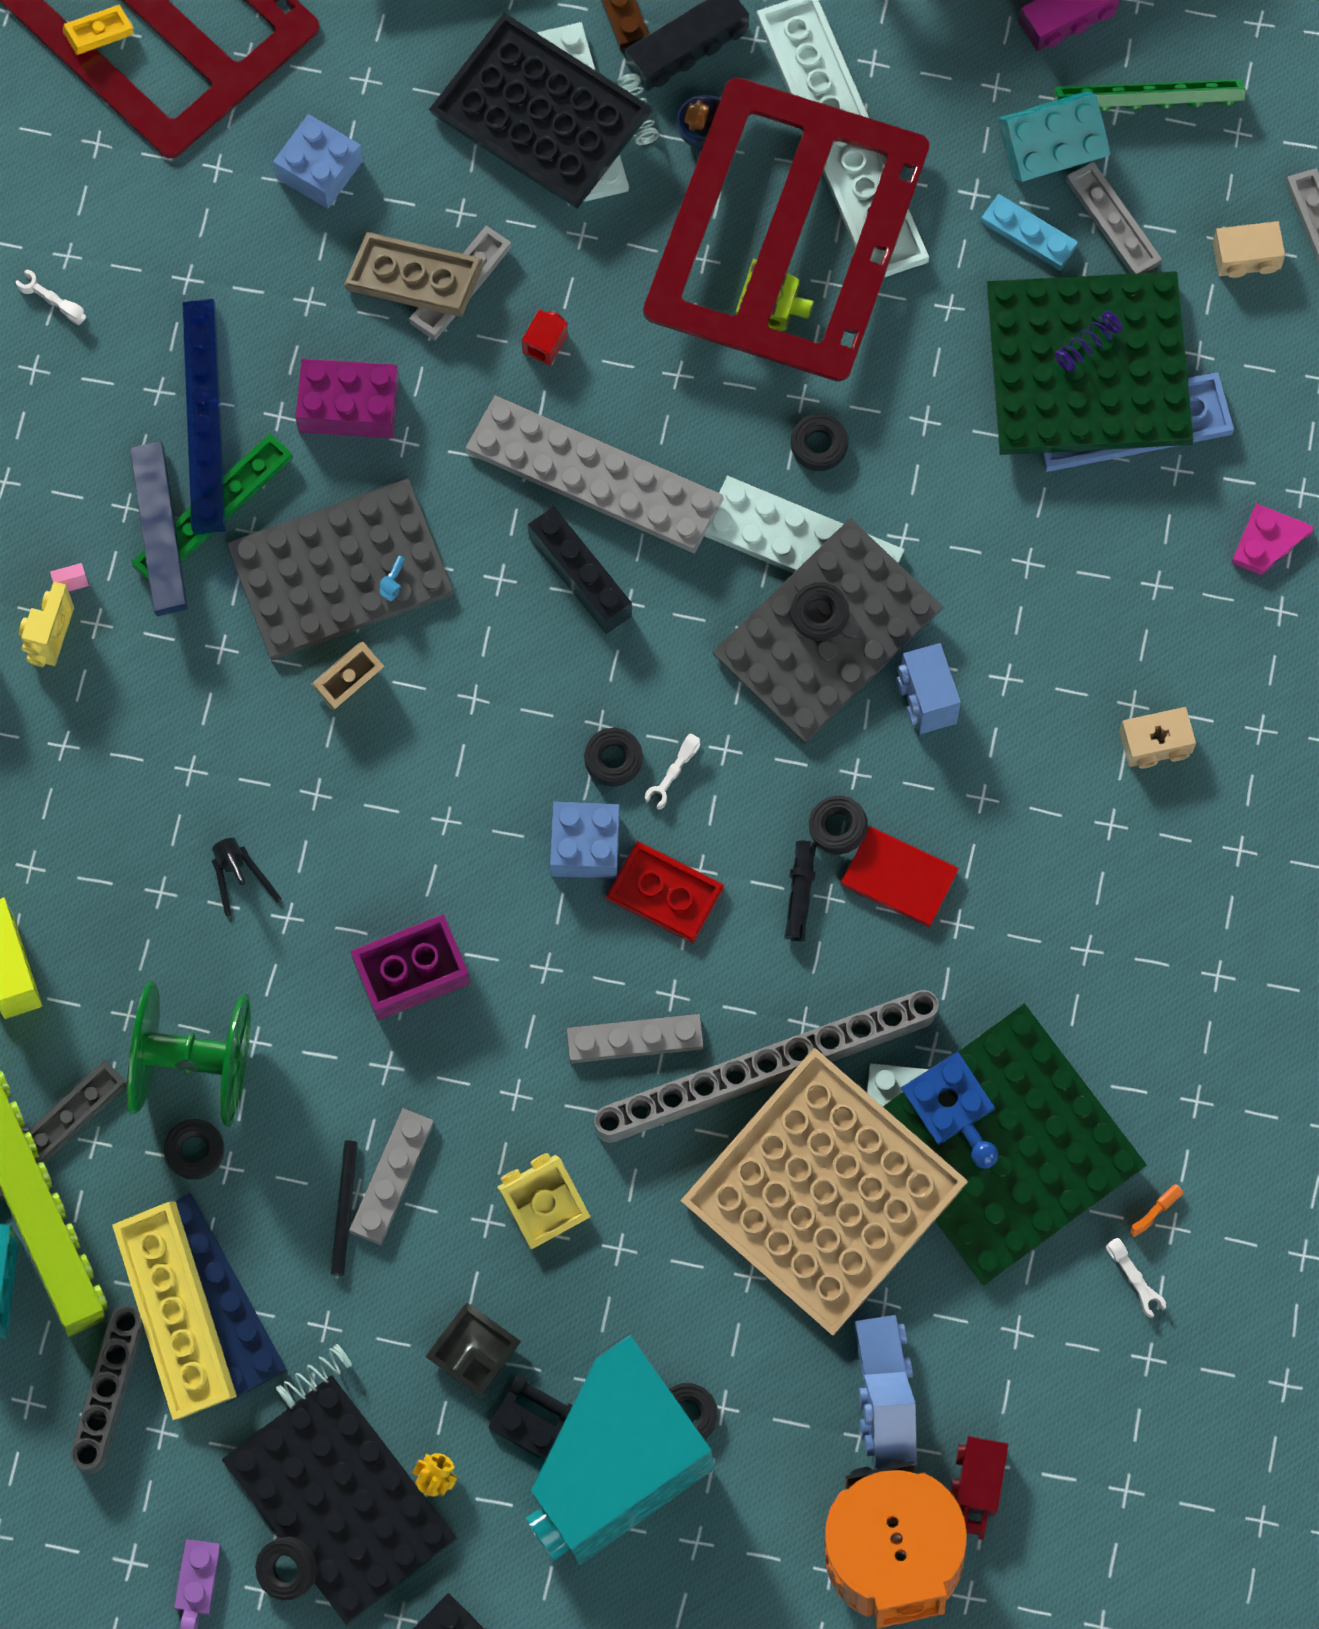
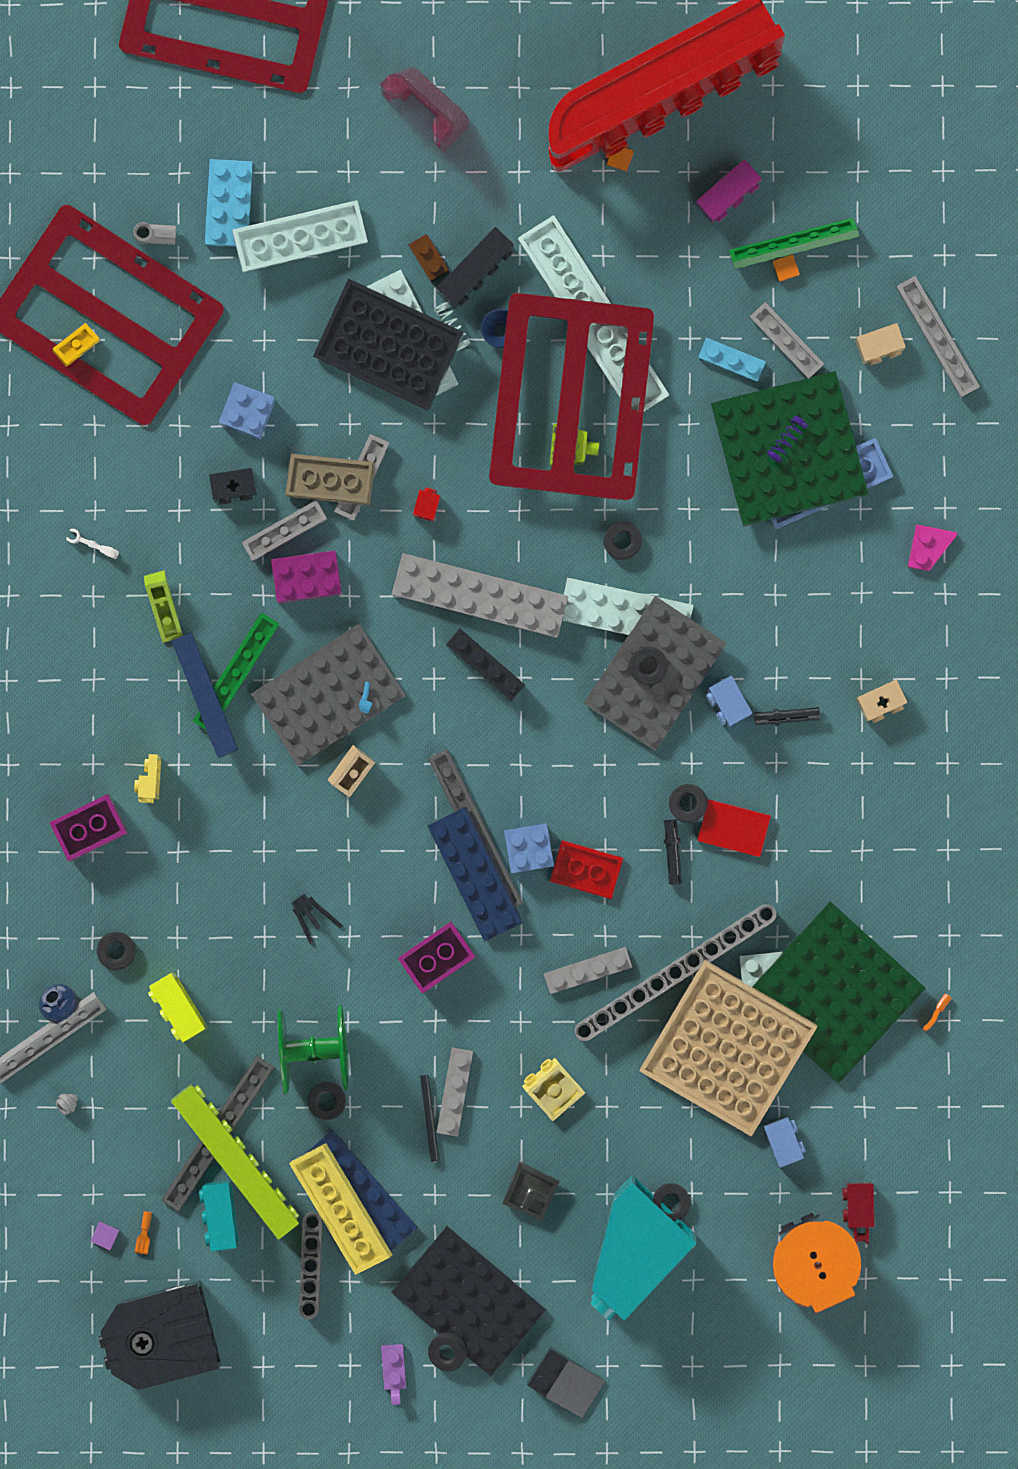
camera: 10 degrees left, 15 degrees up
bright pink tile [50,563,89,591] -> none
clear blue plate [182,299,226,535] -> none
light aqua piece [276,1344,352,1409] -> none
yellow gear [412,1453,458,1496] -> none
black plate [488,1374,573,1461] -> none
black tyre [584,727,643,787] -> none
white piece [645,734,700,810] -> none
clear orange plate [685,100,709,131] -> none
medium blue brick [859,1372,917,1469] -> none
blue plate [901,1052,998,1169] -> none
teal brick [998,91,1111,182] -> none
white piece [1106,1238,1166,1318] -> none
none -> lime slope [144,570,183,643]
none -> black brick [209,468,257,505]
none -> light grey plate [242,500,327,562]
none -> dark grey tile [428,749,523,907]
none -> dark blue plate [428,807,524,942]
none -> black pin [754,707,820,726]
none -> orange tile [772,254,800,282]

